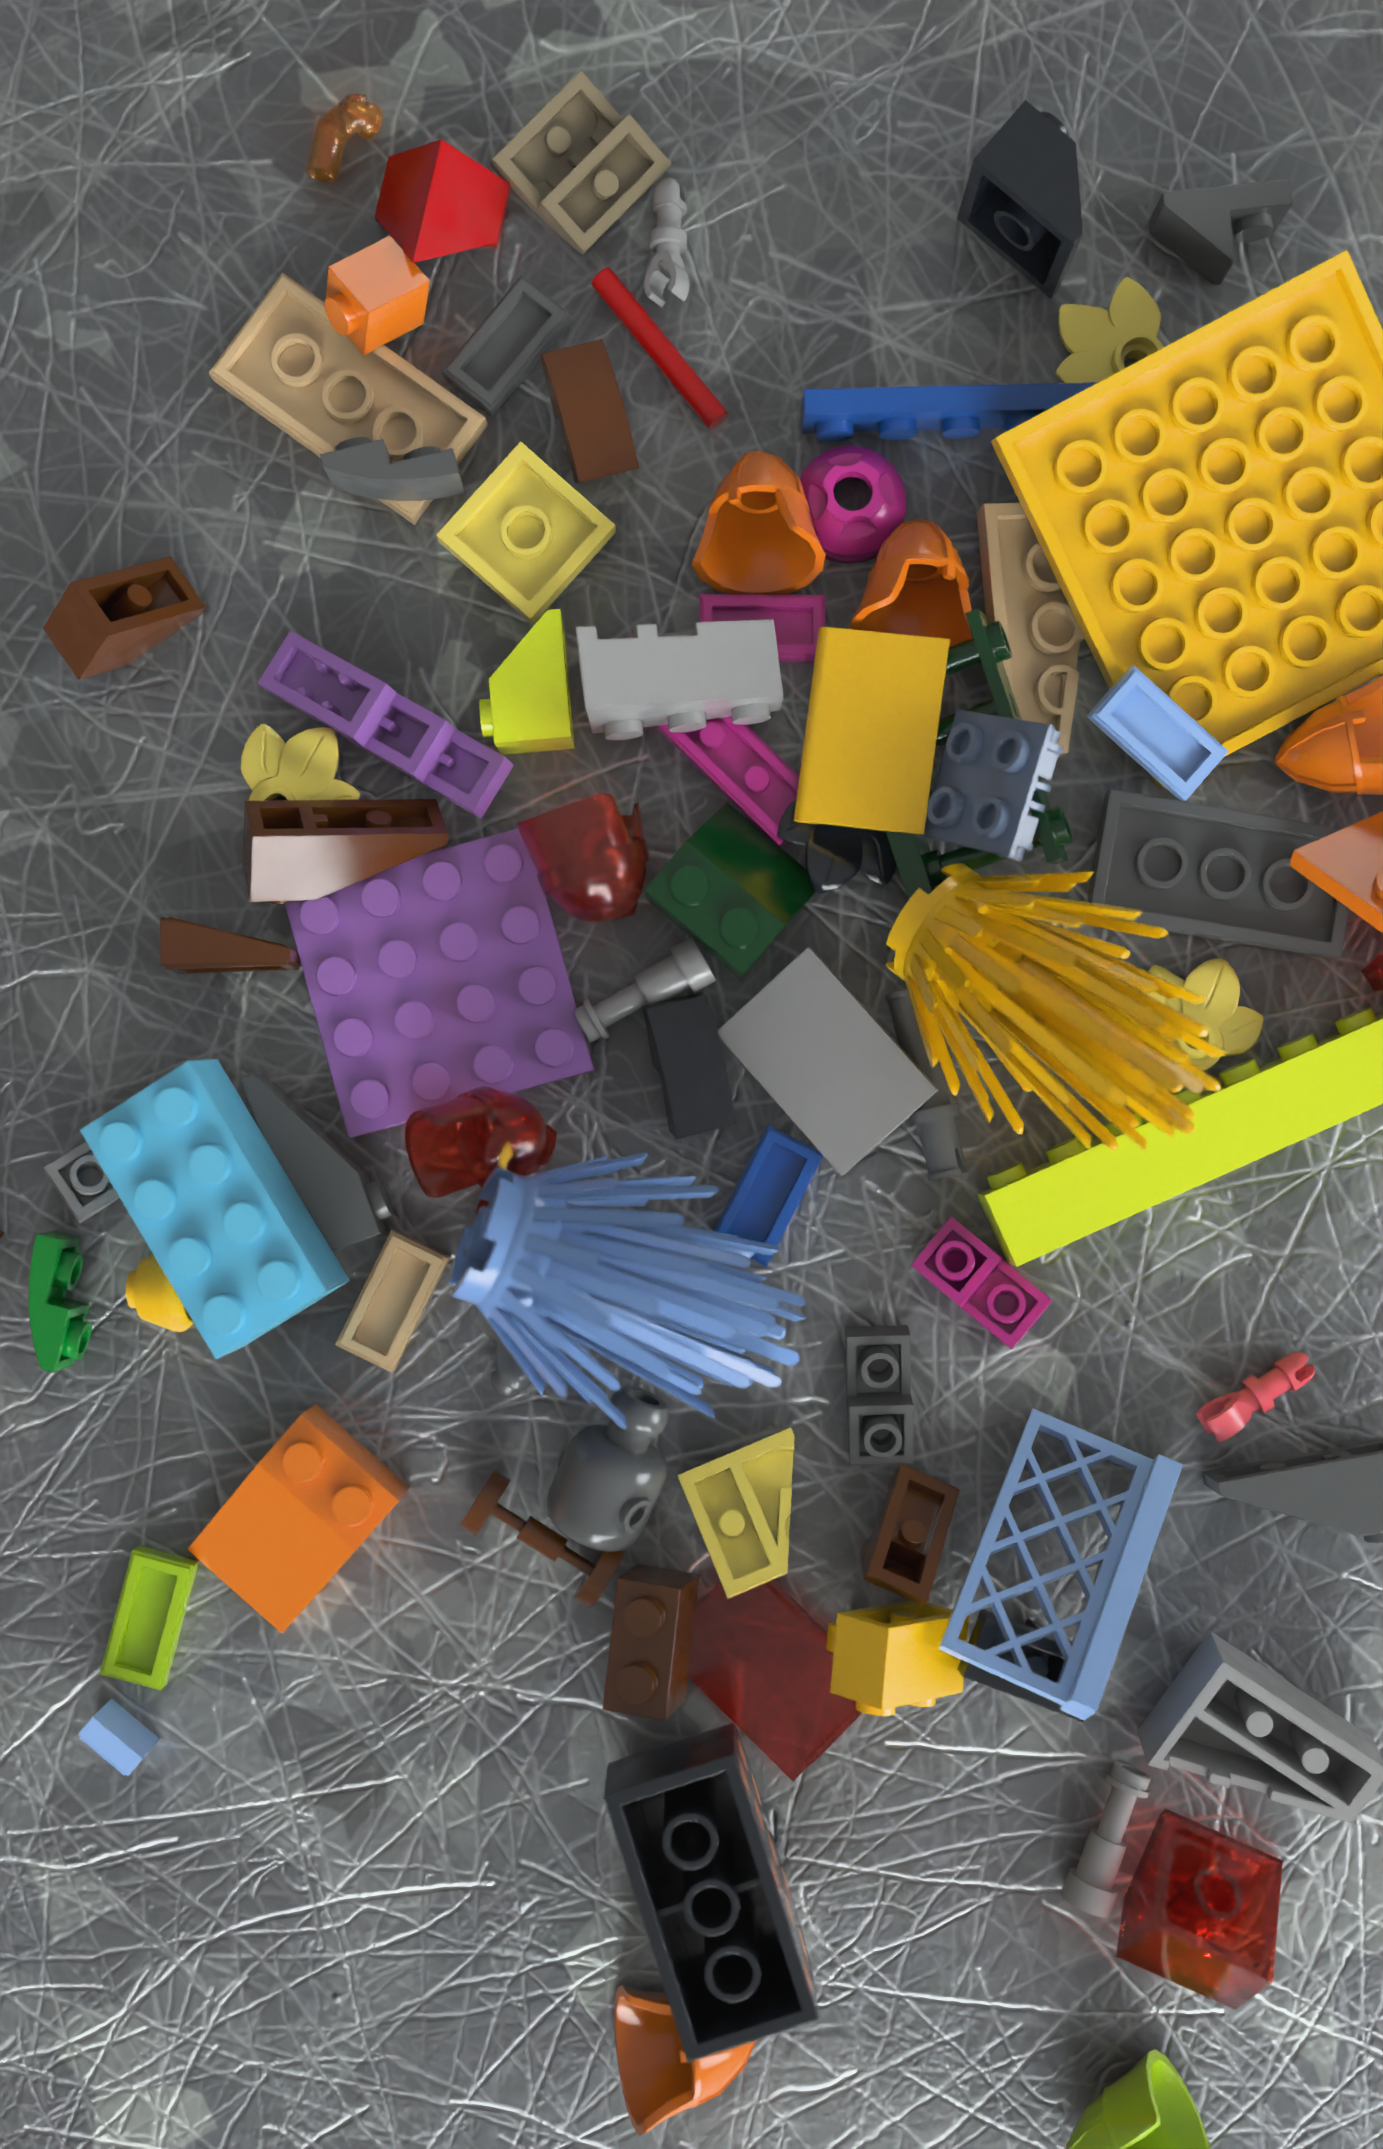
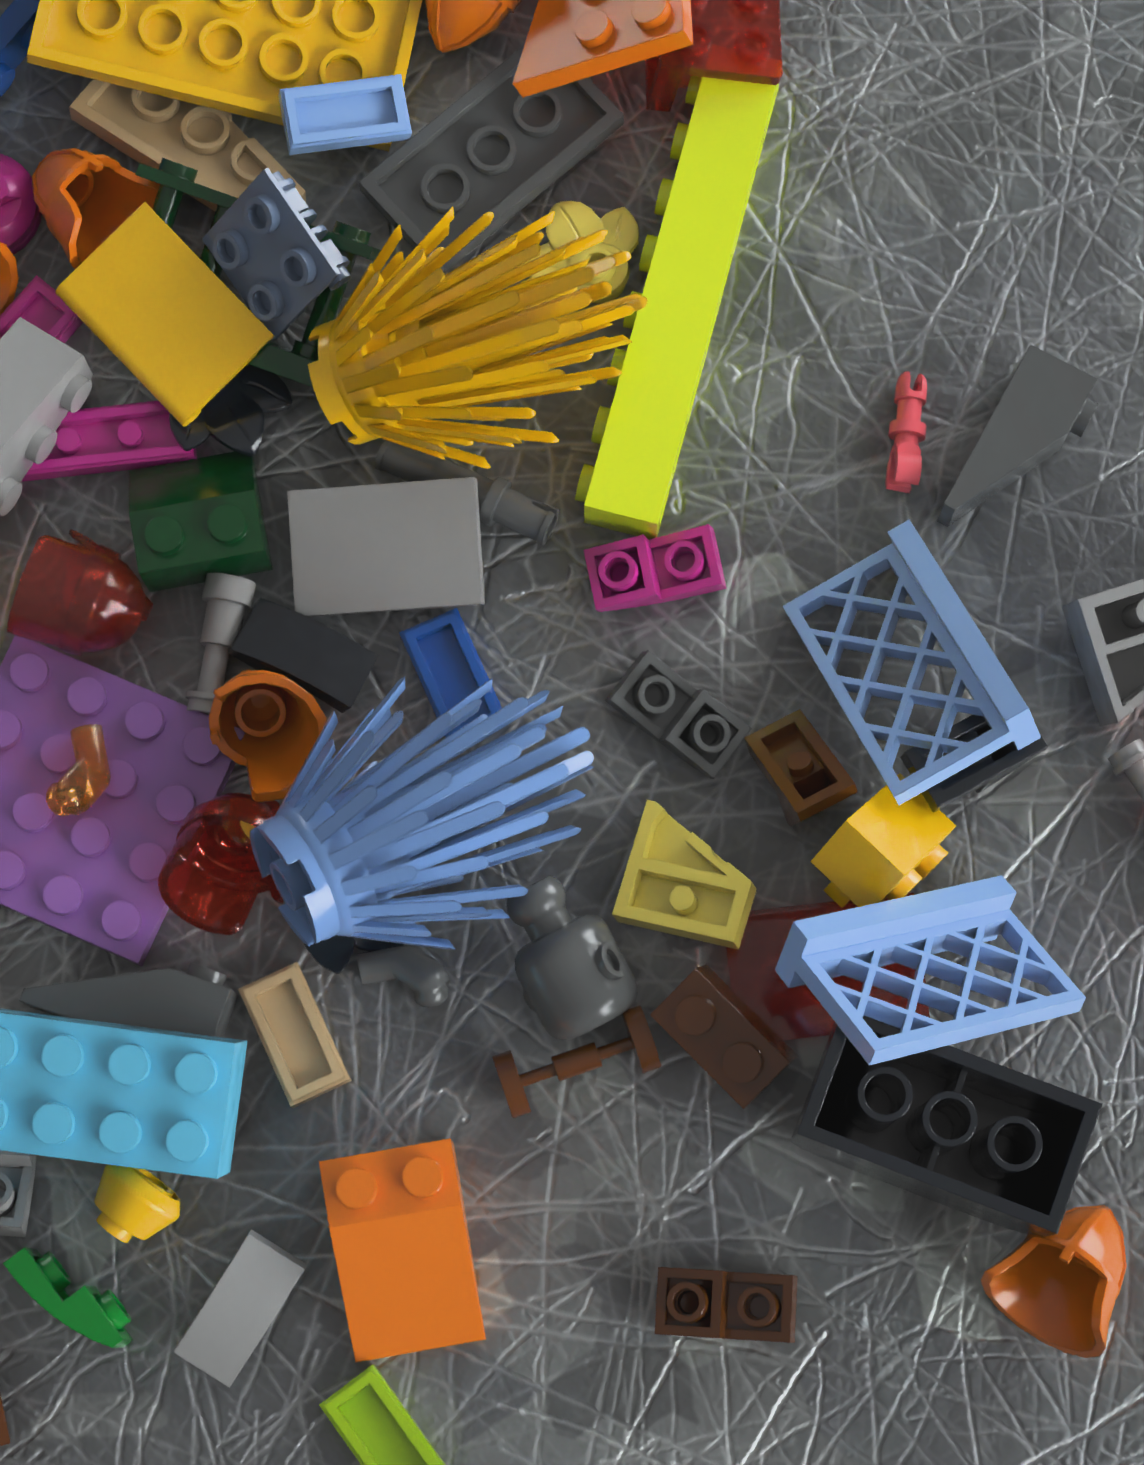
camera: 50 degrees left, 10 degrees down
none -> clear orange arm [46,724,111,817]
none -> light grey slope [173,1229,307,1388]
none -> orange helmet [209,669,327,802]
none -> reddish brown slope [655,1267,798,1343]
none -> light blue fence [775,875,1086,1065]

